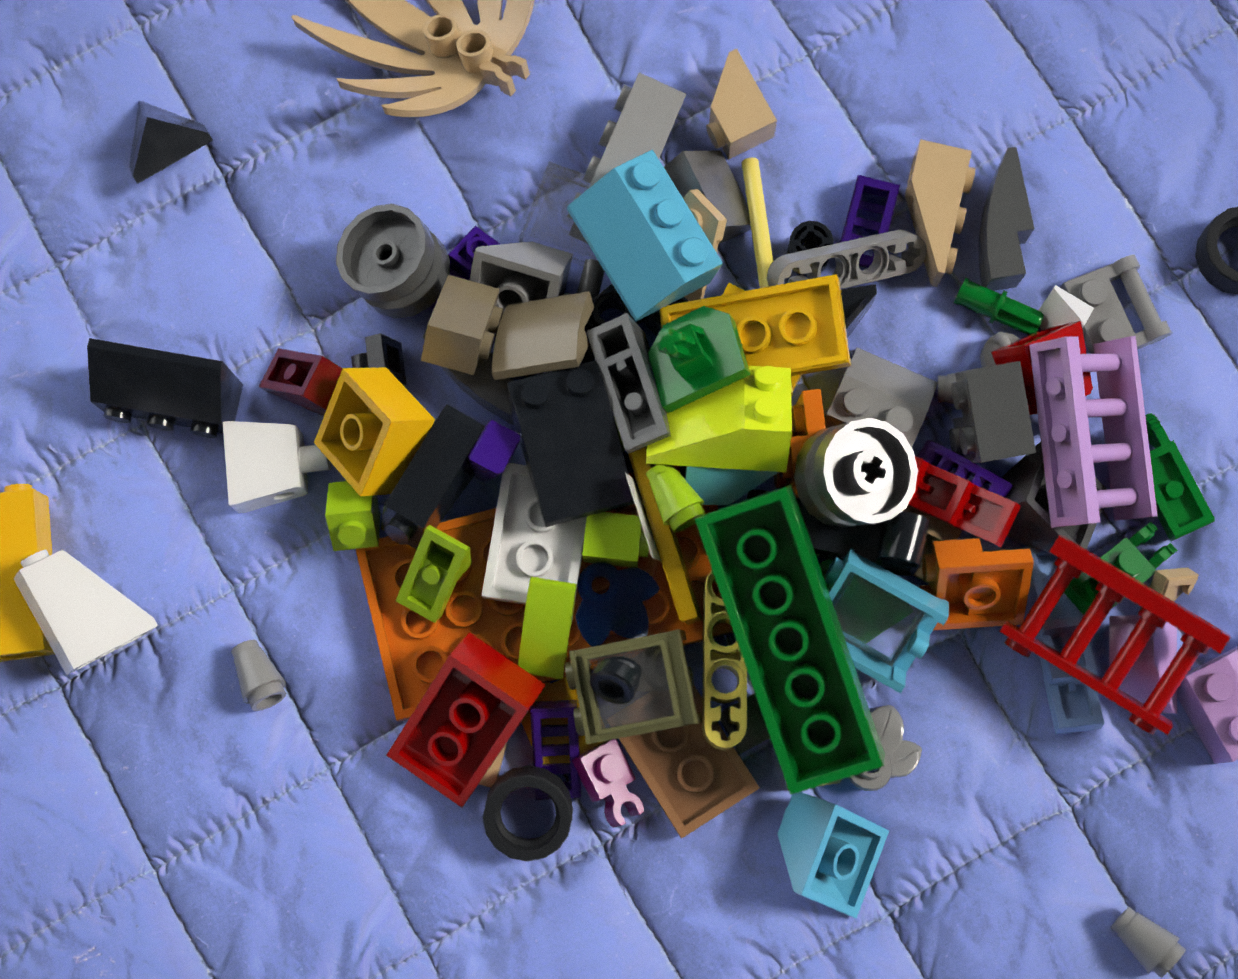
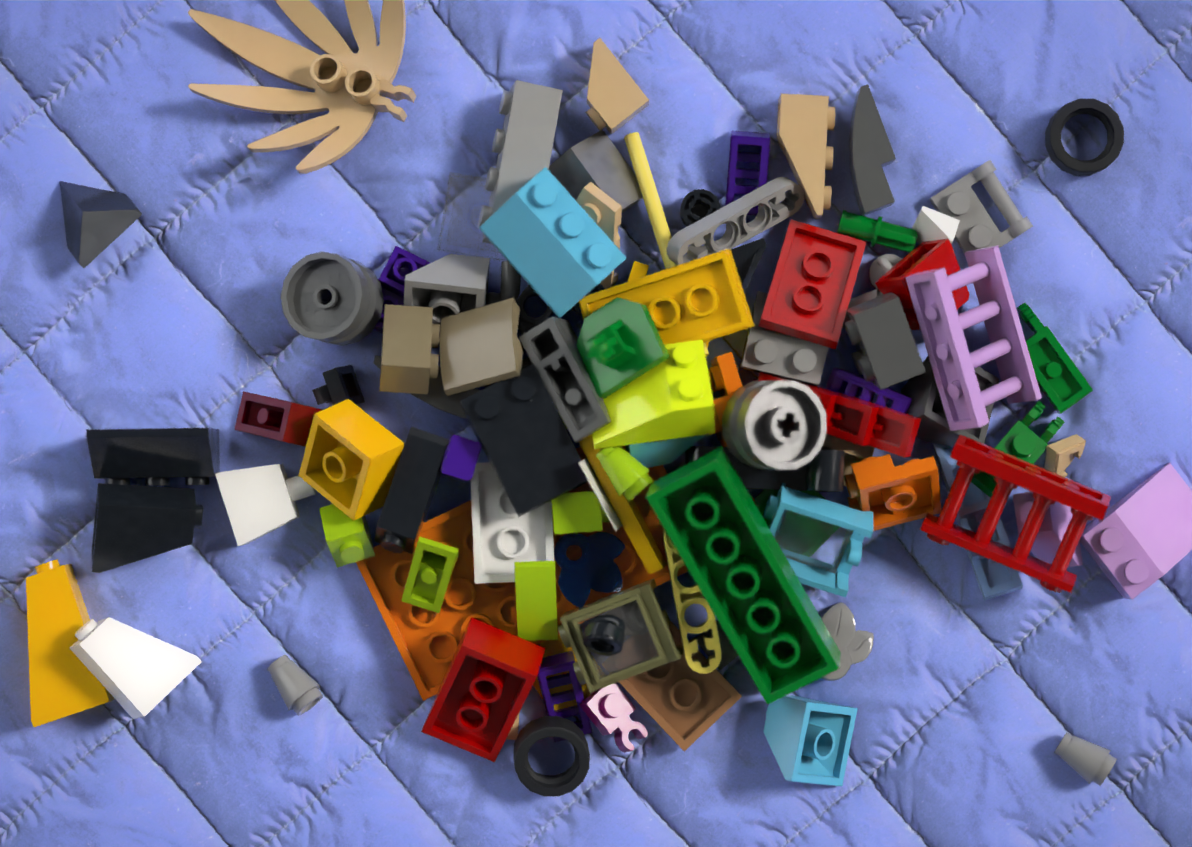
camera: 15 degrees left, 10 degrees up
none -> black slope [91,483,203,573]
none -> red plate [758,219,866,349]

